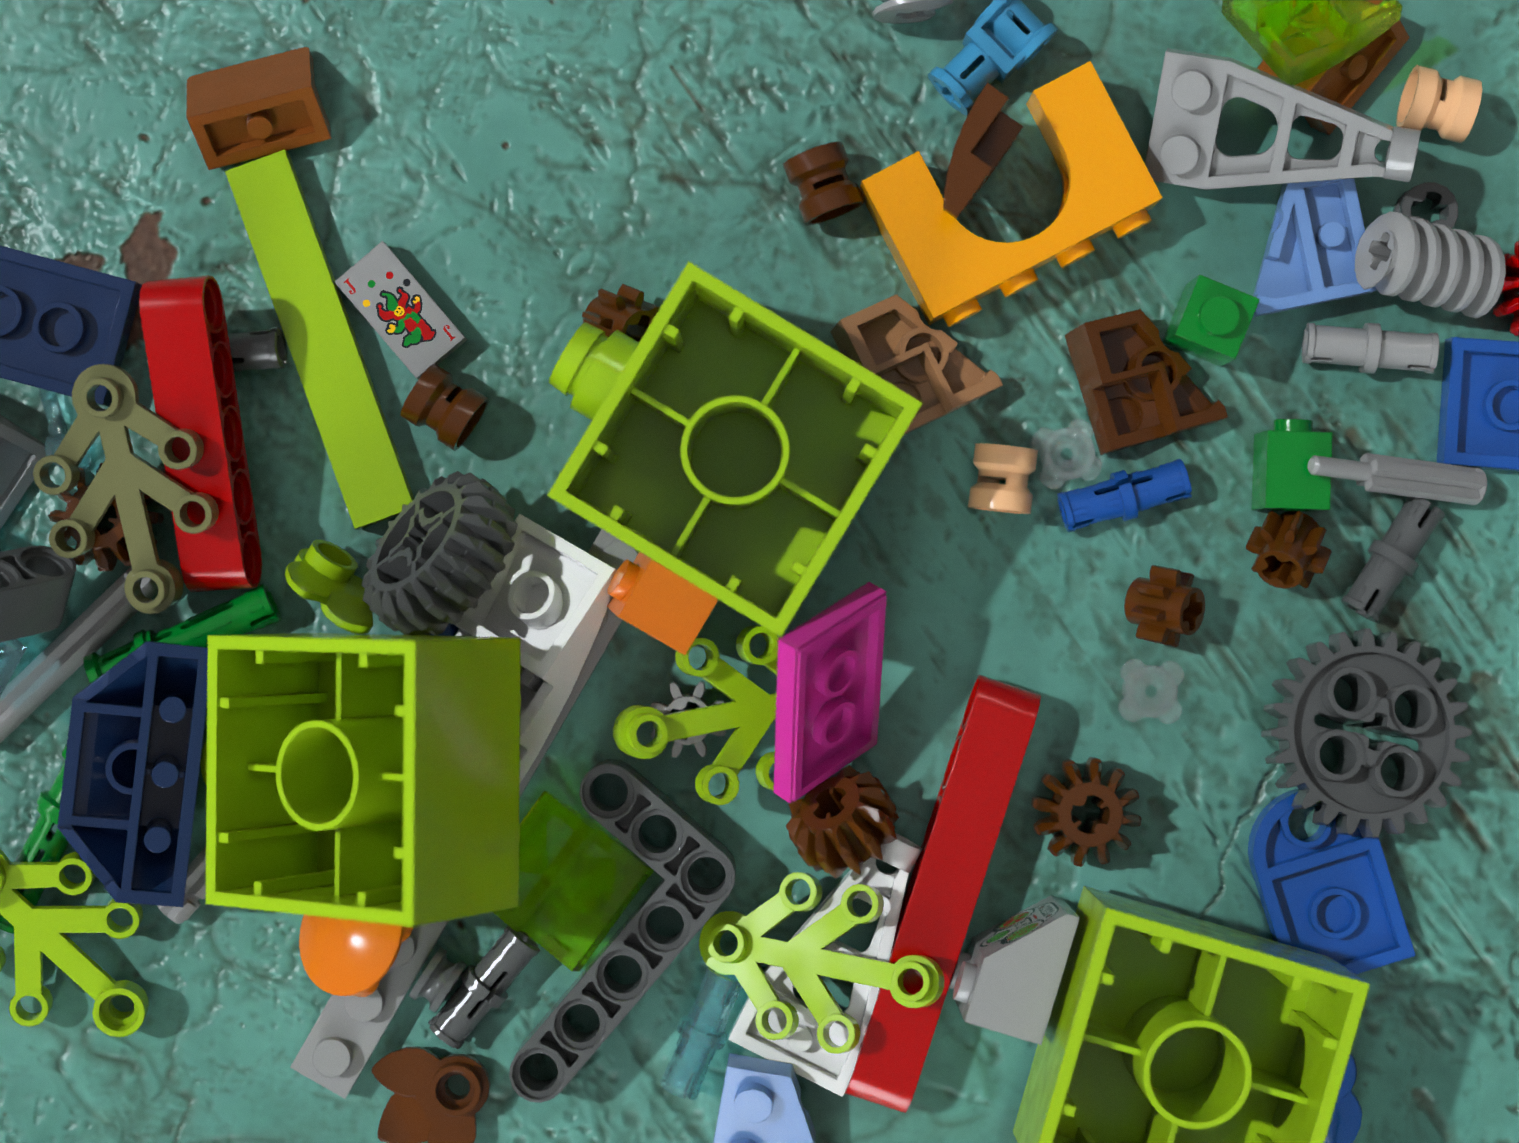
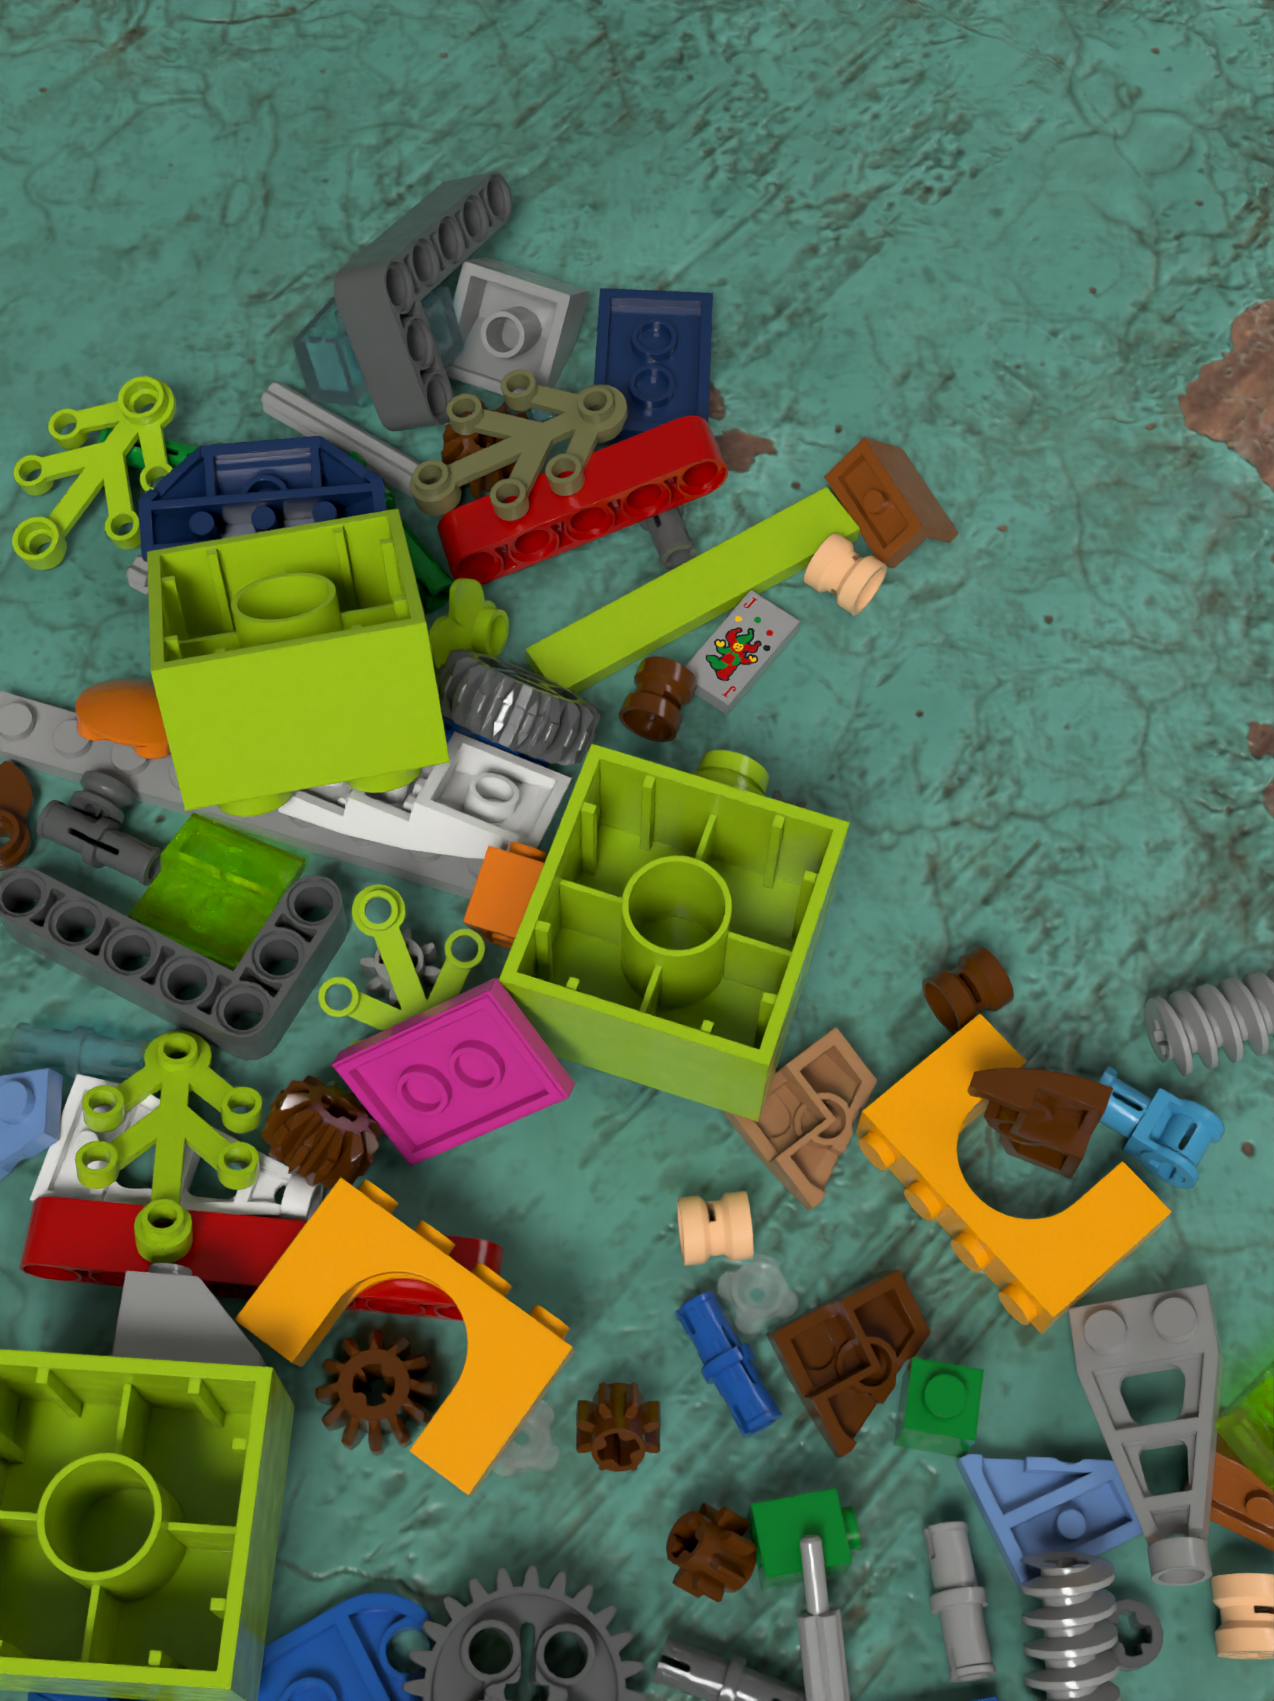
camera: 75 degrees right, 25 degrees down
none -> light orange arch [234,1178,575,1496]
none -> light nougat wheel [803,533,888,616]

